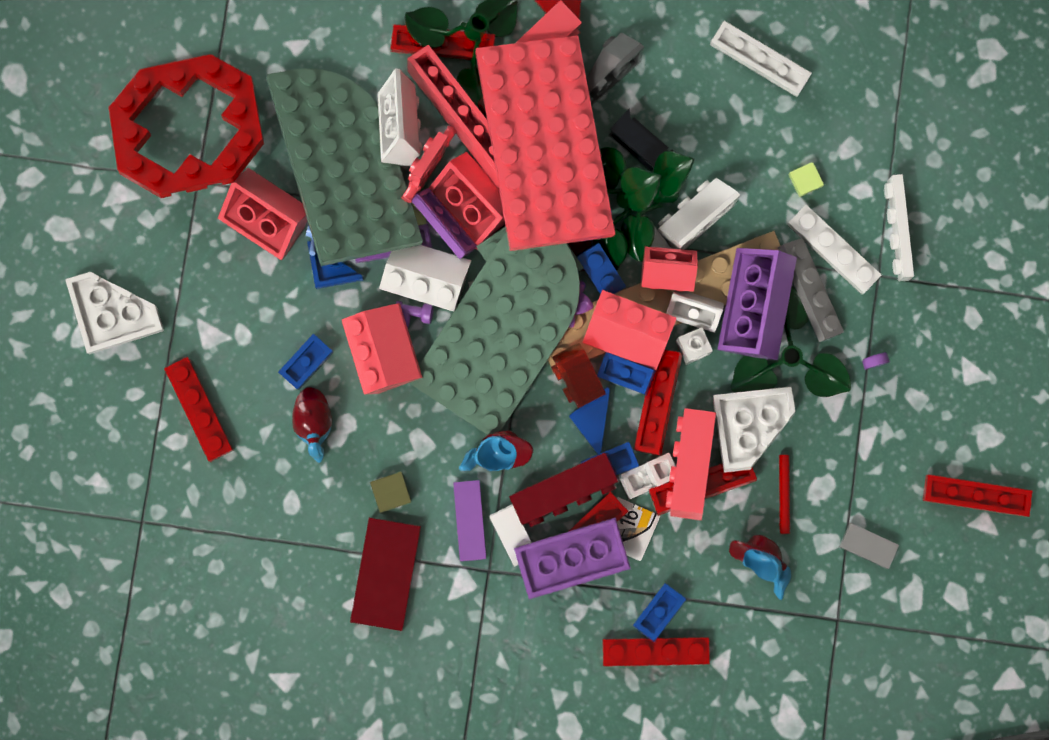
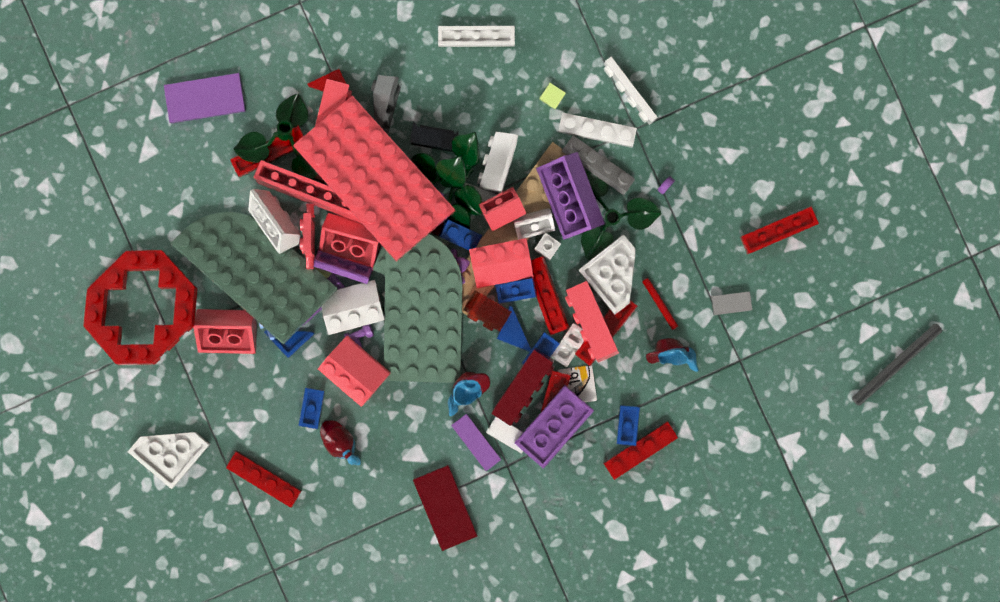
camera: 30 degrees left, 5 degrees up
olive piece [370,472,412,513] -> none

